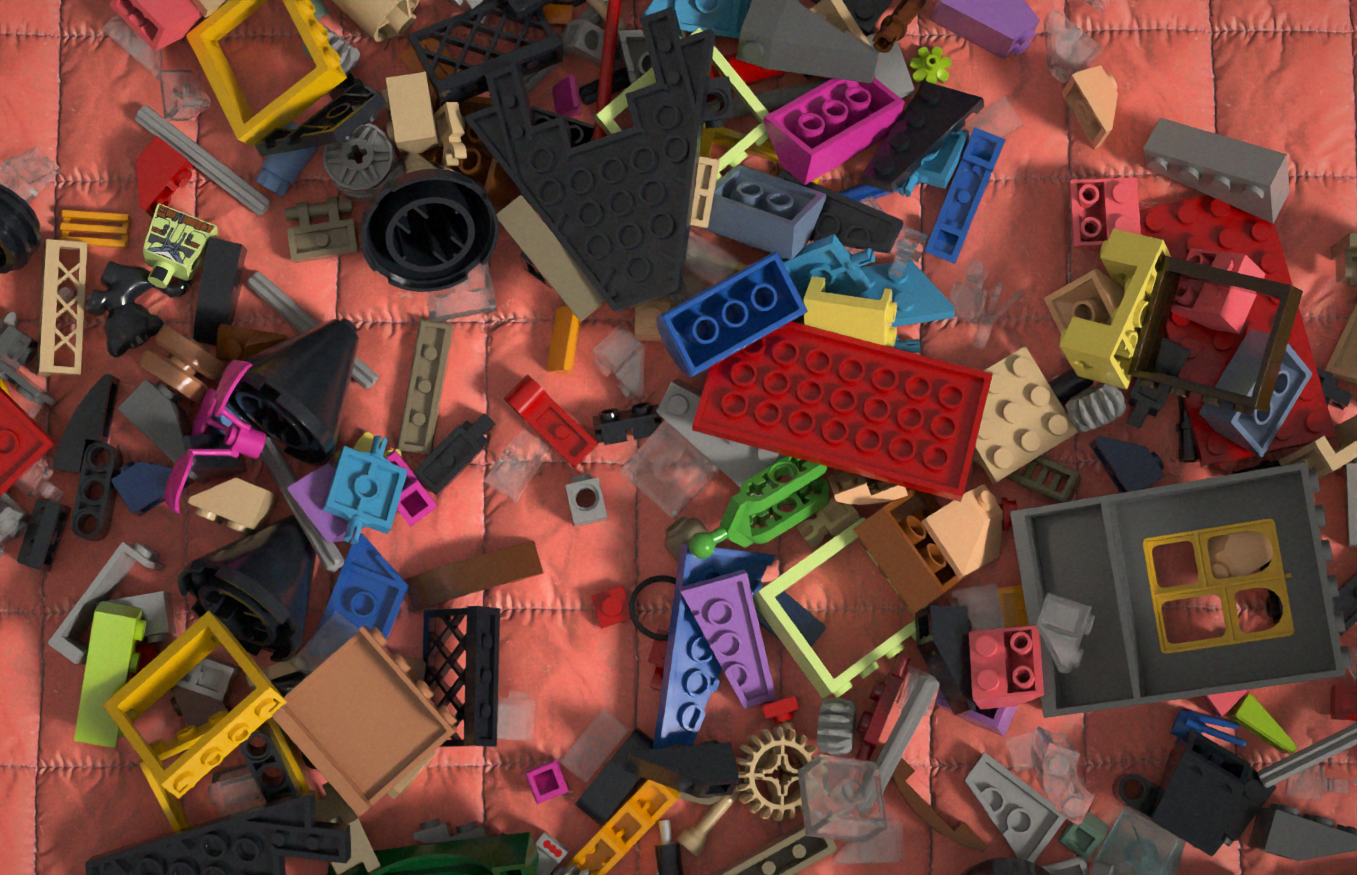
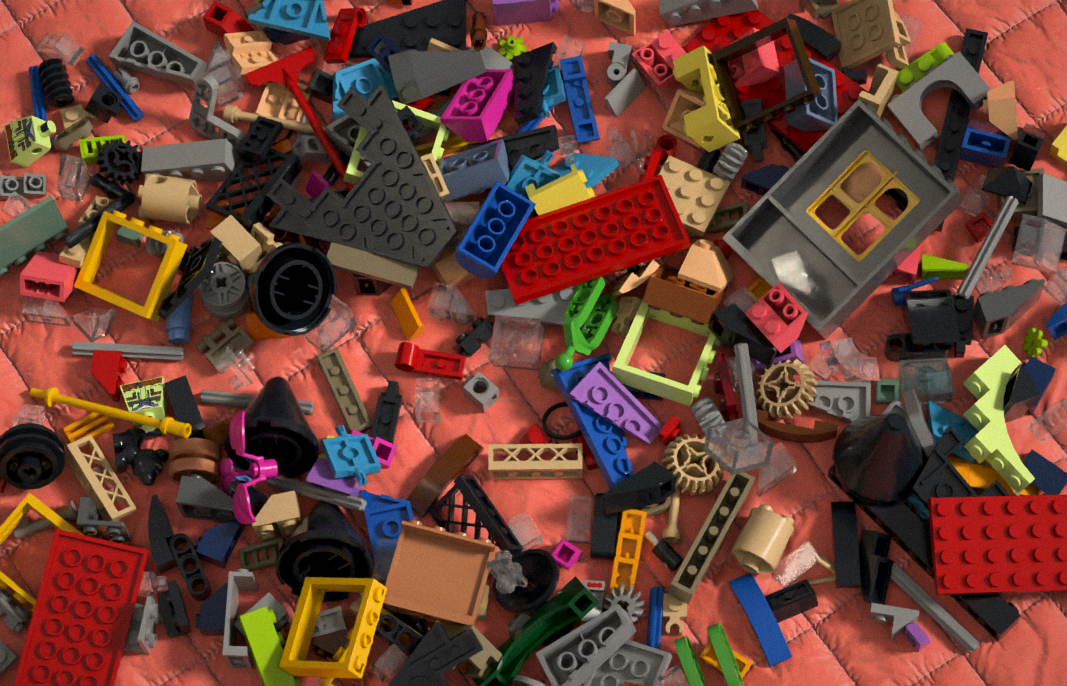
camera: 30 degrees left, 15 degrees down
none -> yellow bar [29,387,192,438]
none -> dark blue slope [196,583,228,636]
none -> clear hips [214,347,255,391]
none -> olive slope [238,537,286,571]
none -> clear hips [487,550,528,594]
none -> tan fence [488,443,583,480]
none -> black dish [493,549,560,613]
none -> light grey slope [605,68,645,117]
none -> light grey leg [607,42,632,88]
none -> red plate [638,135,677,182]
none -> tan gear [754,359,817,420]
none -> black slope [787,13,842,62]

